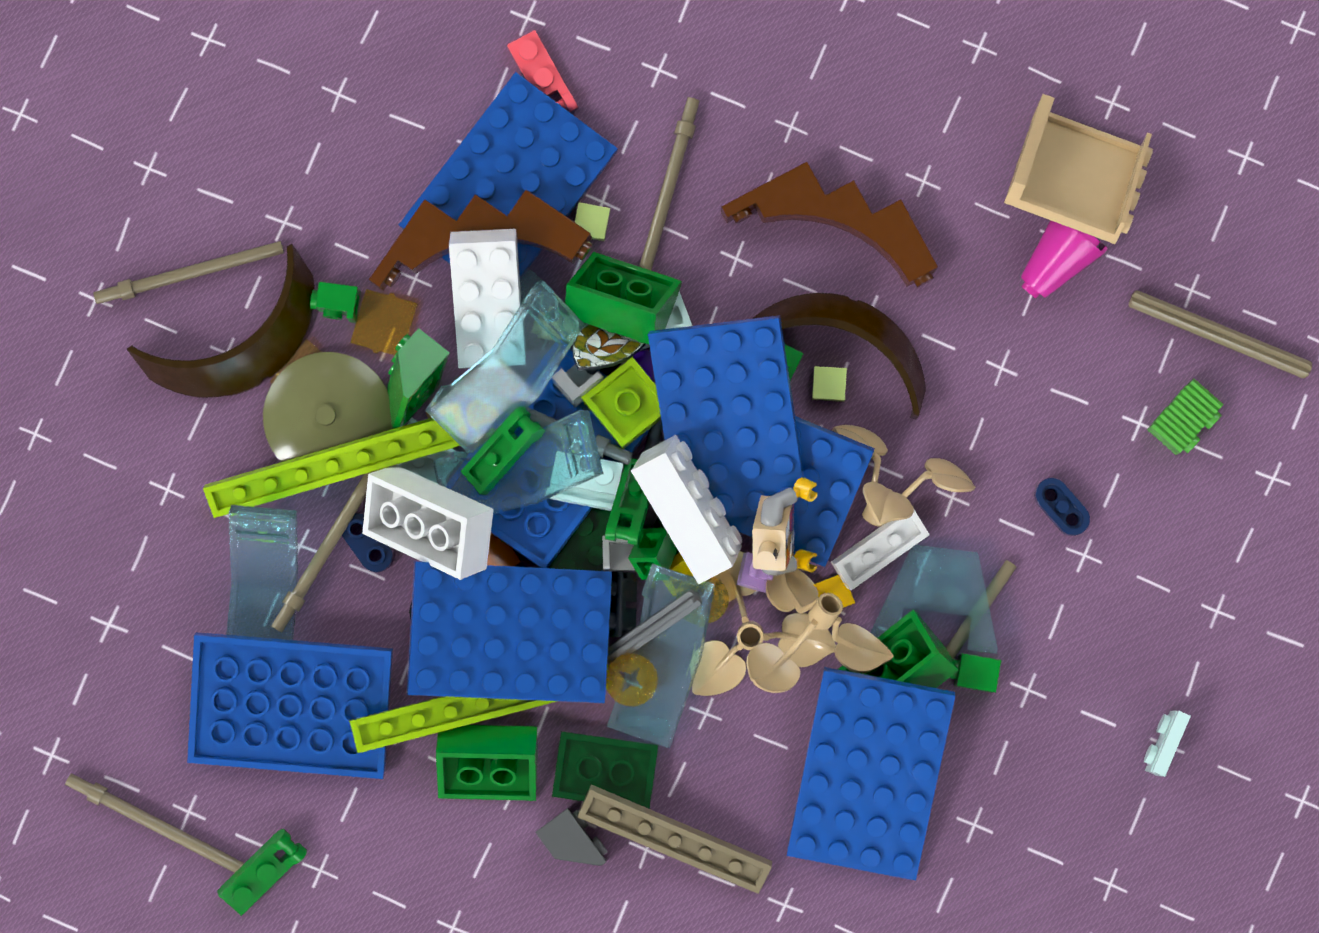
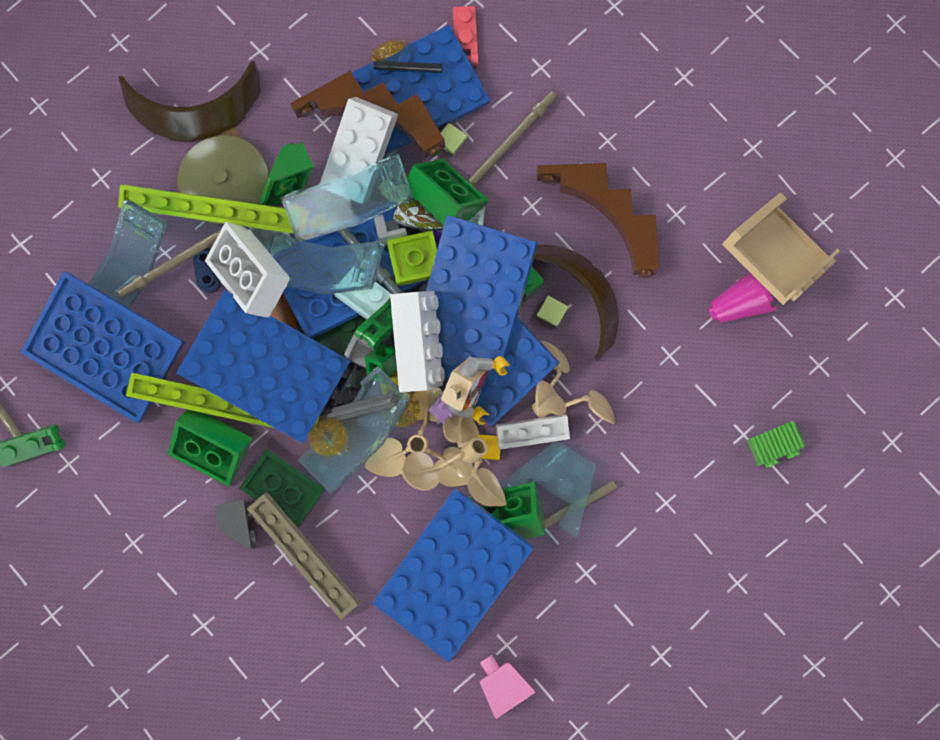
camera: 25 degrees right, 5 degrees down
dark tan bar [93,241,284,304] -> none
green brick [310,282,361,323] -> none
clear yellow piece [350,289,418,356] -> none
green plate [461,406,545,495] -> none
green brick [950,653,1001,693] -> none
dark blue plate [1034,478,1090,536] -> none
dark tan axle [1129,290,1312,378] -> none
light aqua plate [1144,710,1191,777] -> none
none -> clear yellow gear [370,38,405,61]
none -> black bar [373,60,442,73]
none -> bright pink torso [479,655,535,719]

